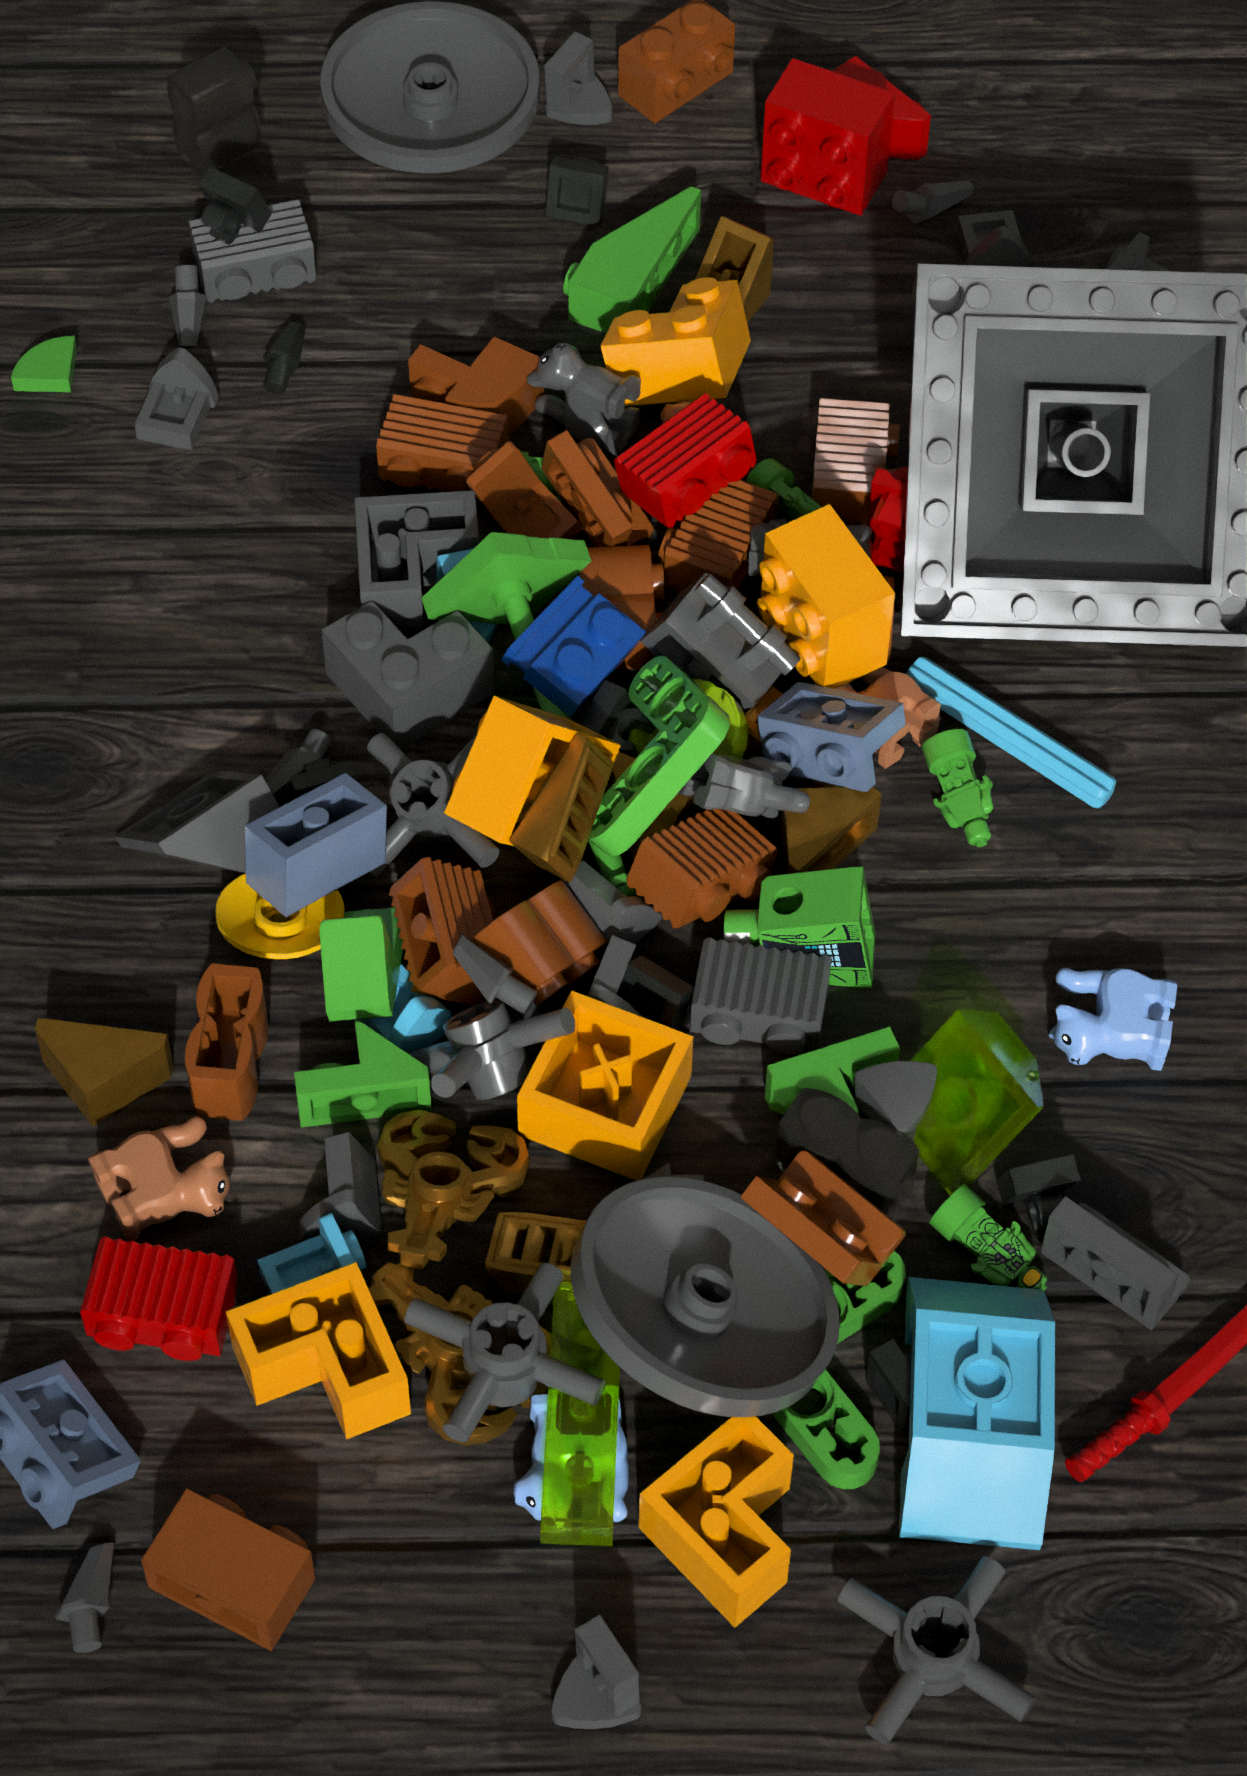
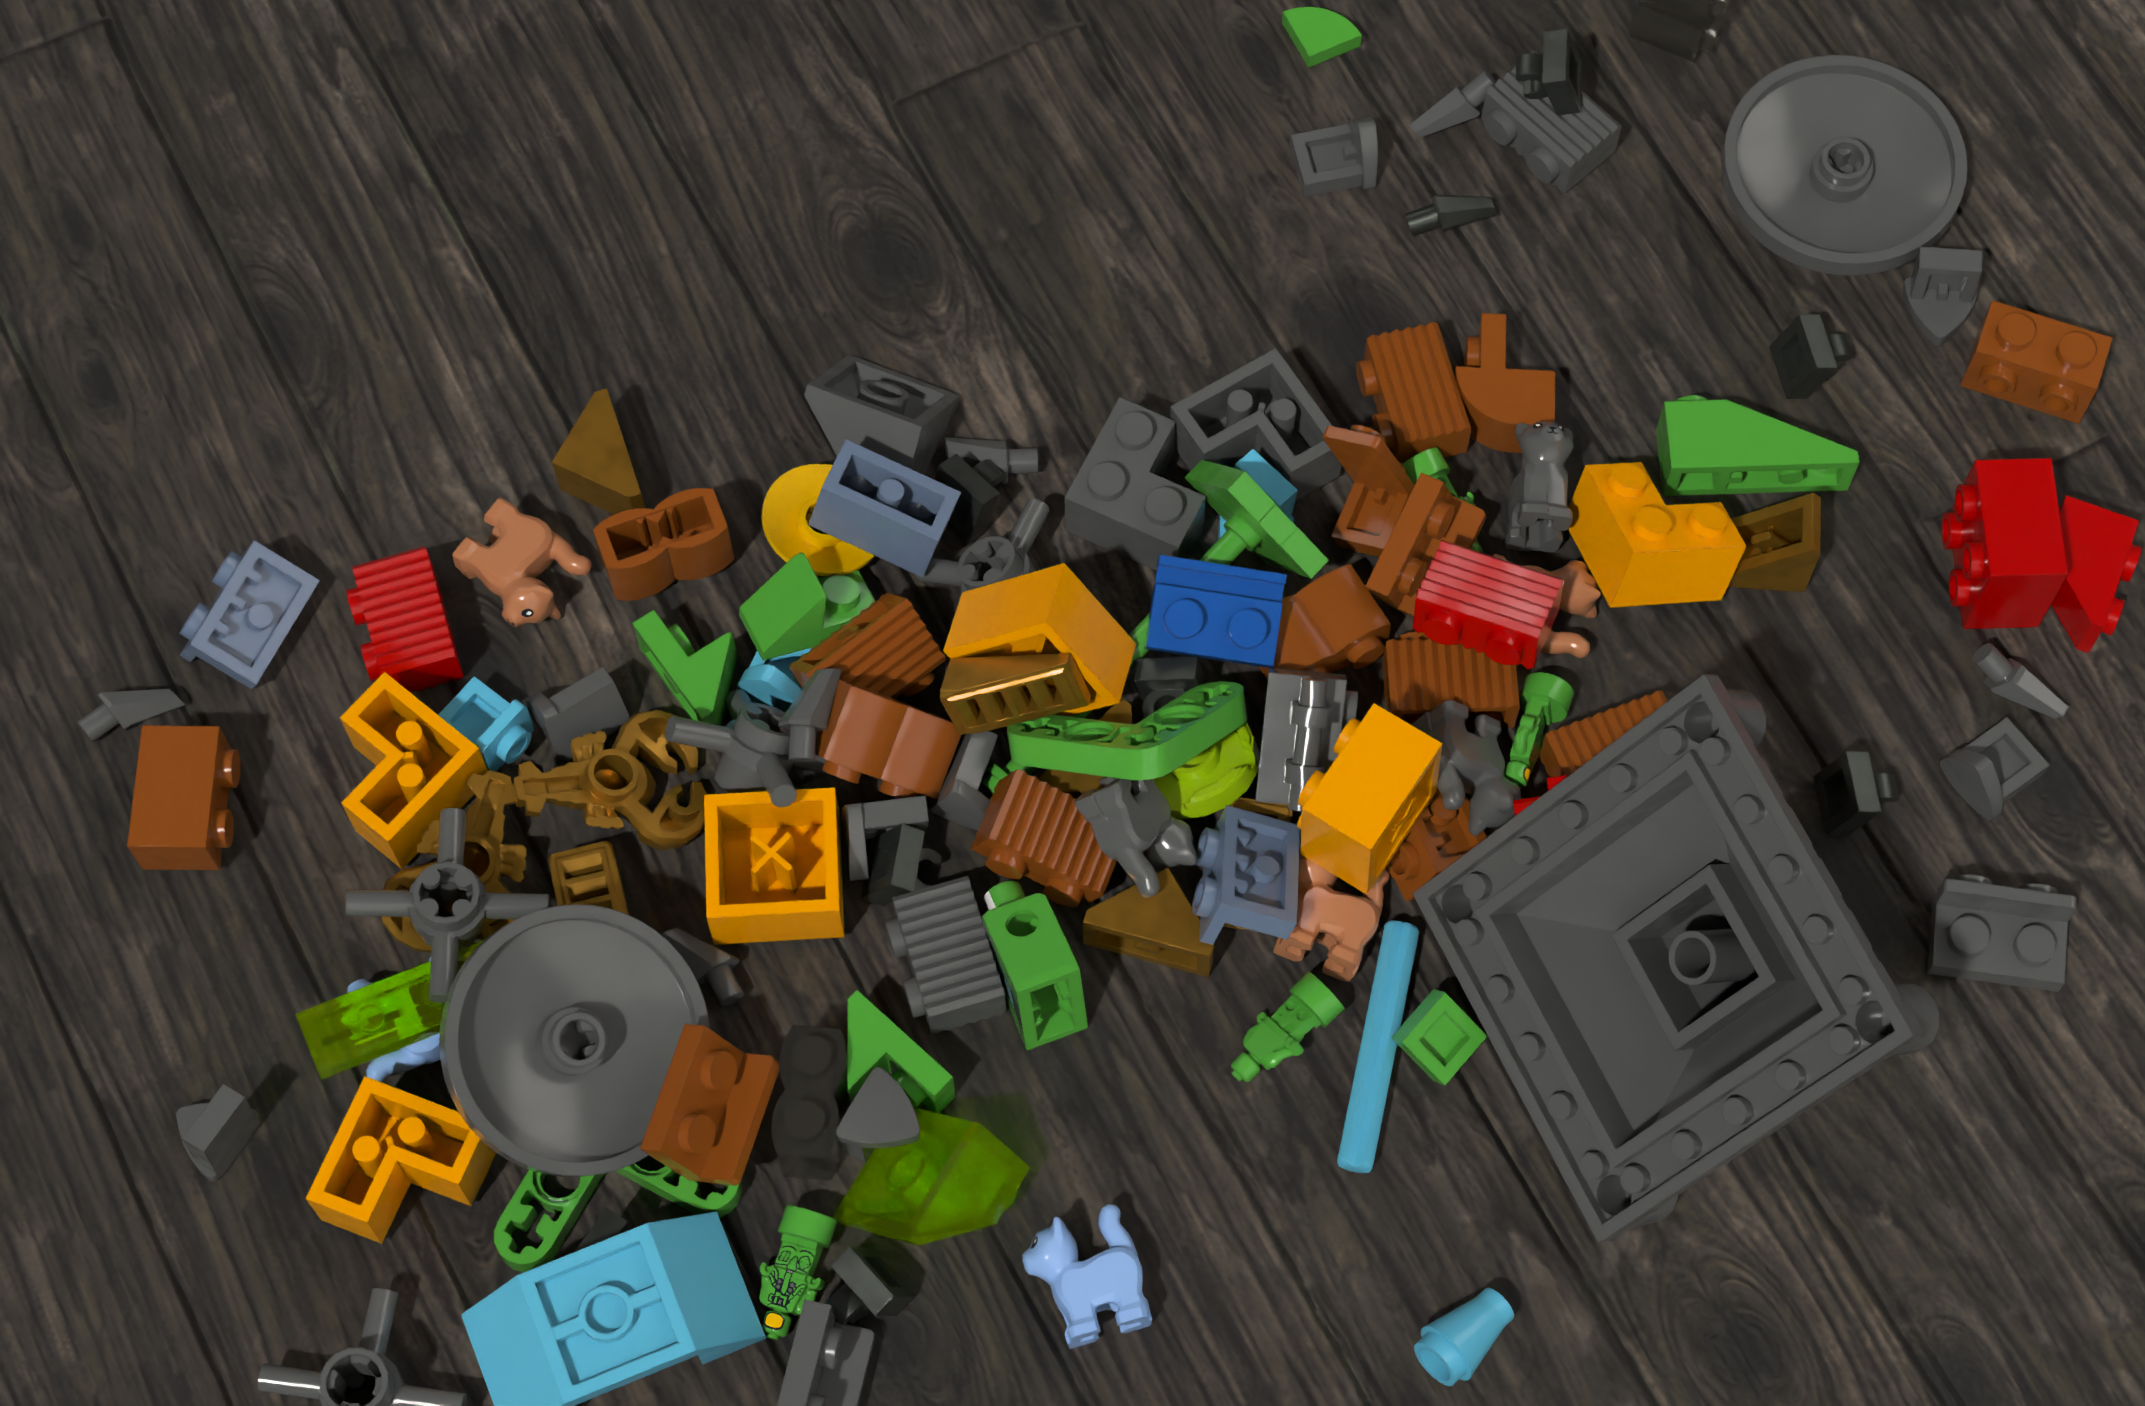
camera: 65 degrees right, 10 degrees up
none -> bright green plate [1391,989,1487,1085]

